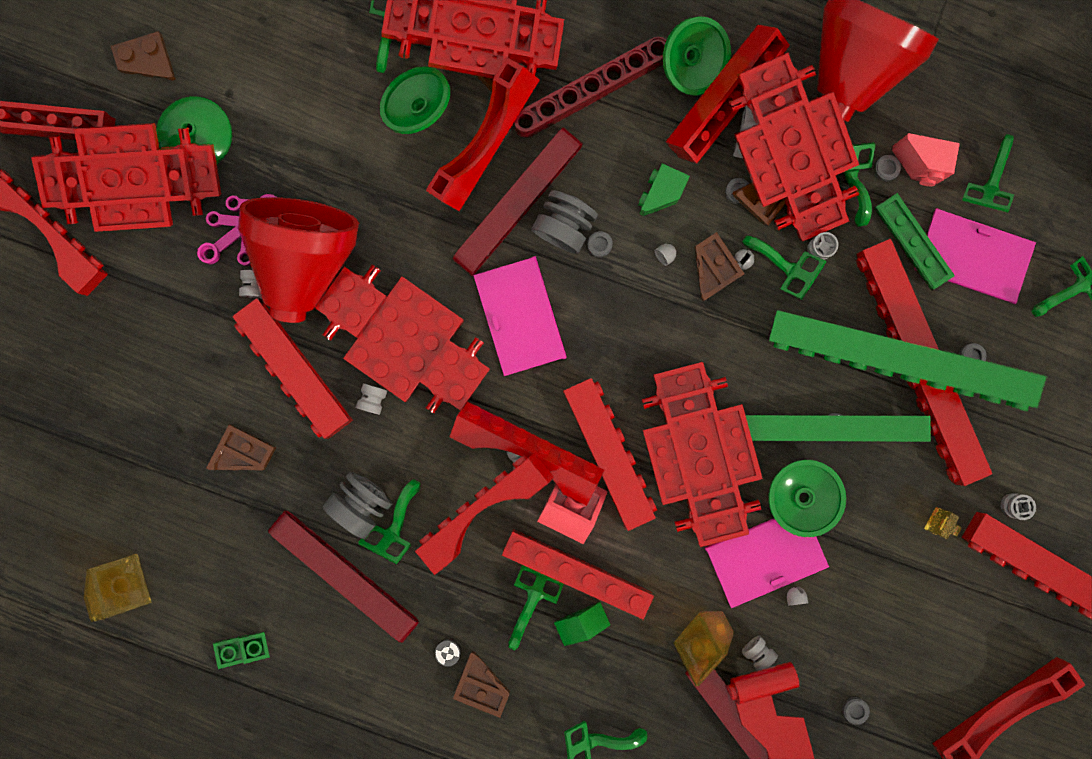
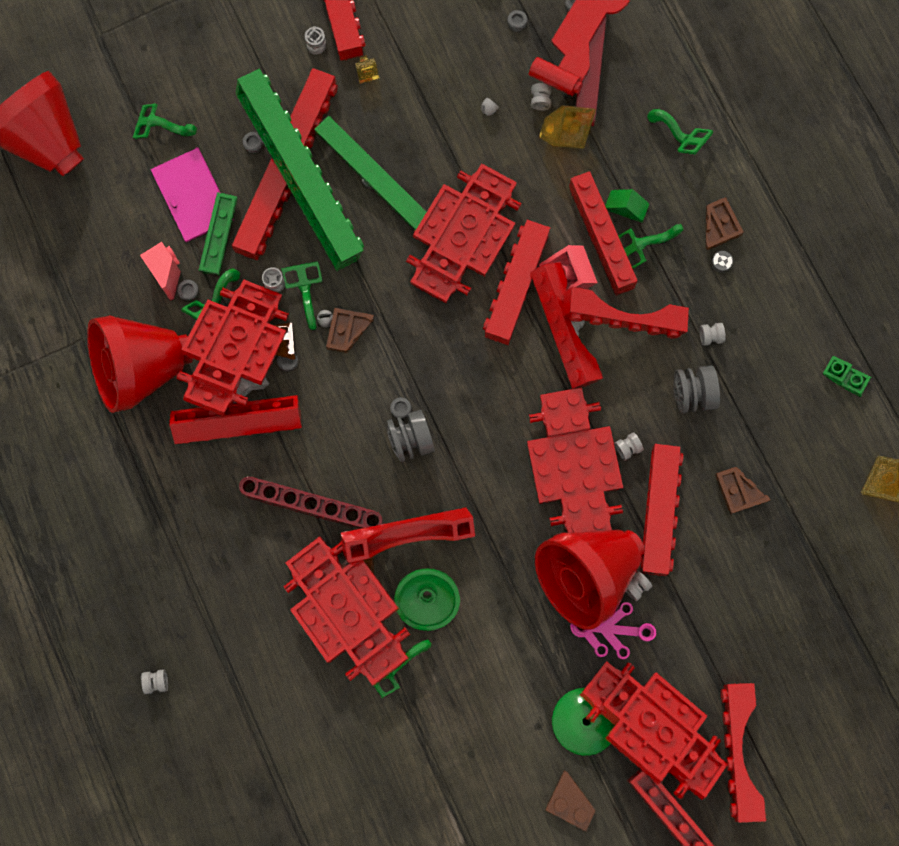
camera: 130 degrees left, 10 degrees down
dark red beam [268,510,419,643] -> none
green piece [358,479,421,564] -> none
dark red beam [452,127,583,276] -> none
dark pink container [474,256,567,376] -> none
green slope [638,164,690,216] -> none
light grey hinge [654,244,676,266] -> none
green dish [663,16,731,95] -> none
dark pink container [705,518,829,608] -> none
green dish [768,460,846,537] -> none
green piece [962,134,1014,213] -> none
none -> light grey wheel [700,323,725,346]

